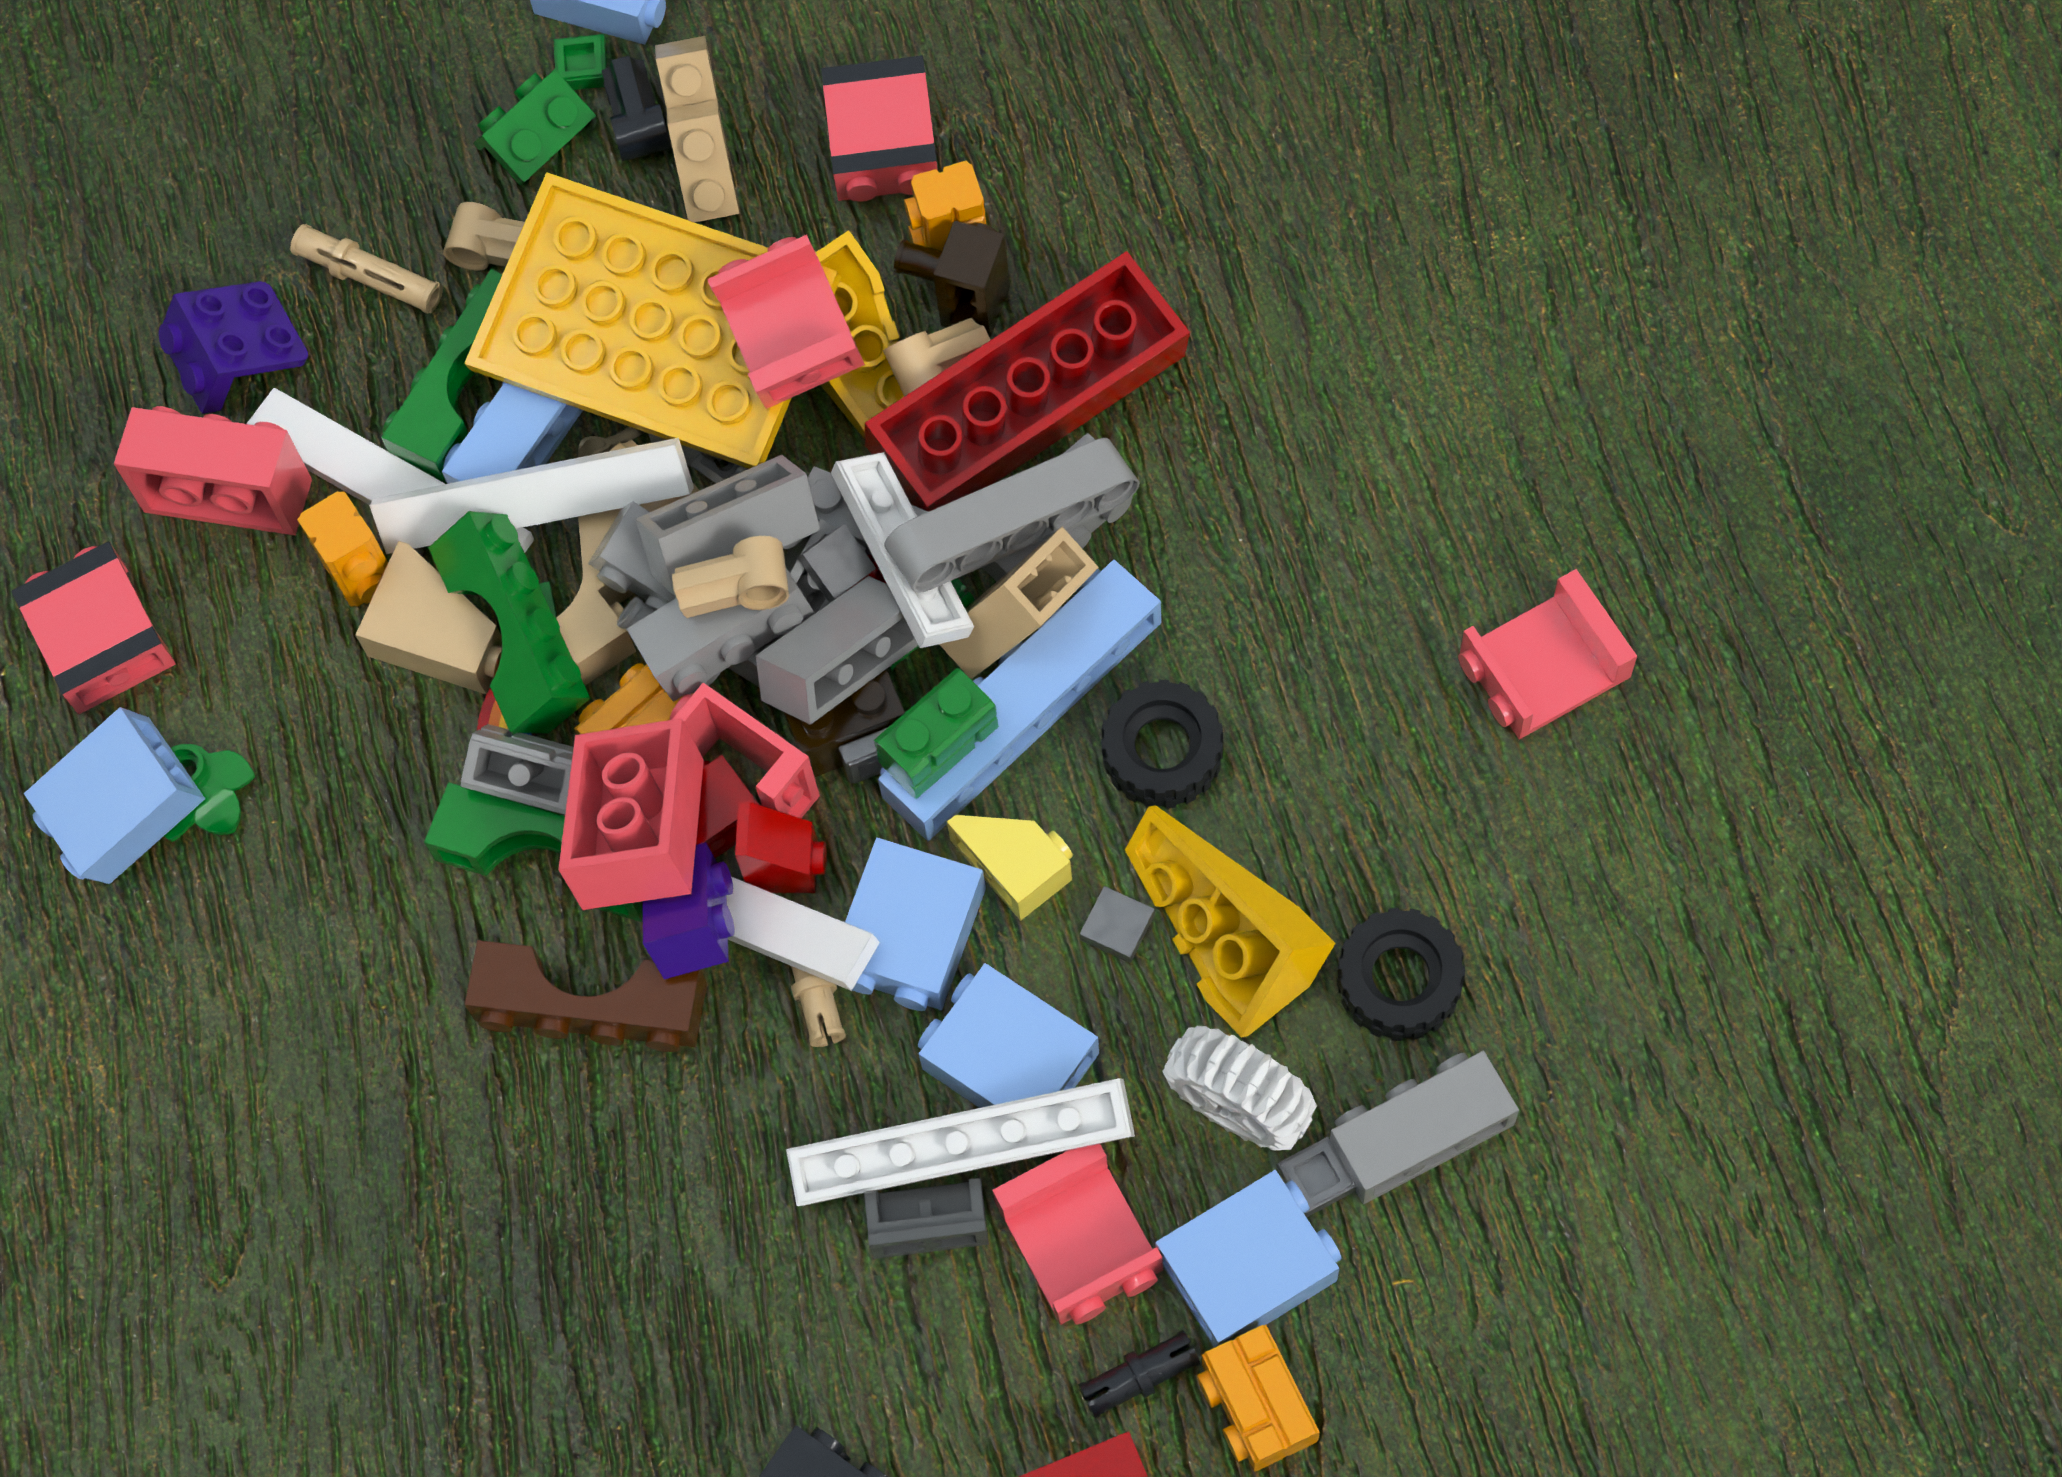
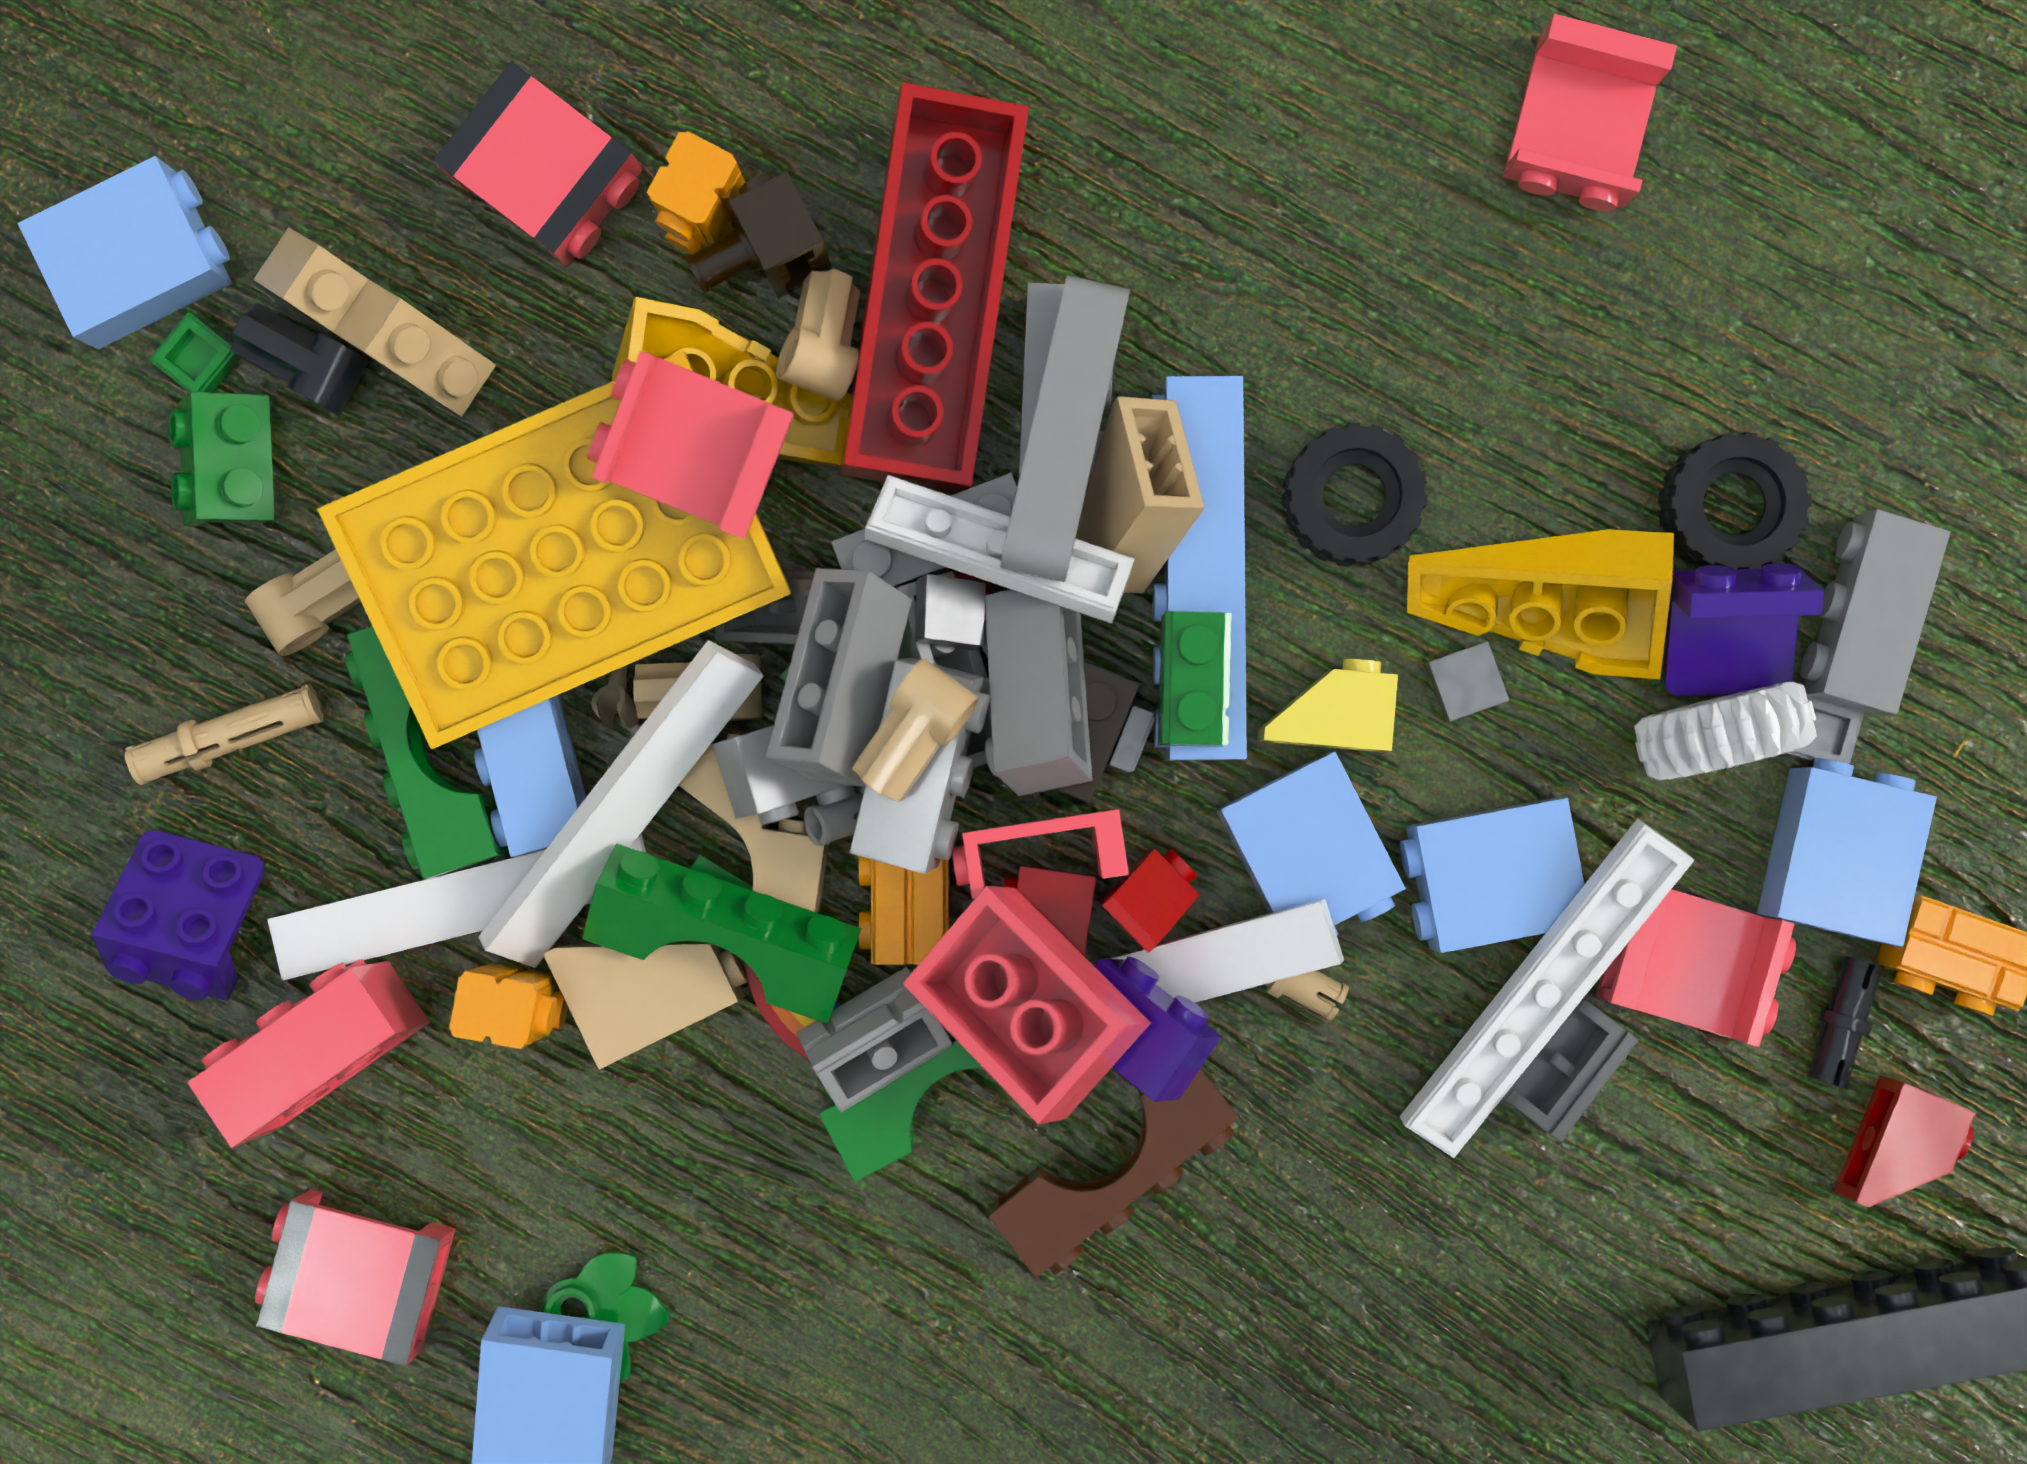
camera: 55 degrees left, 20 degrees up
none -> dark purple bracket [1663,563,1824,696]

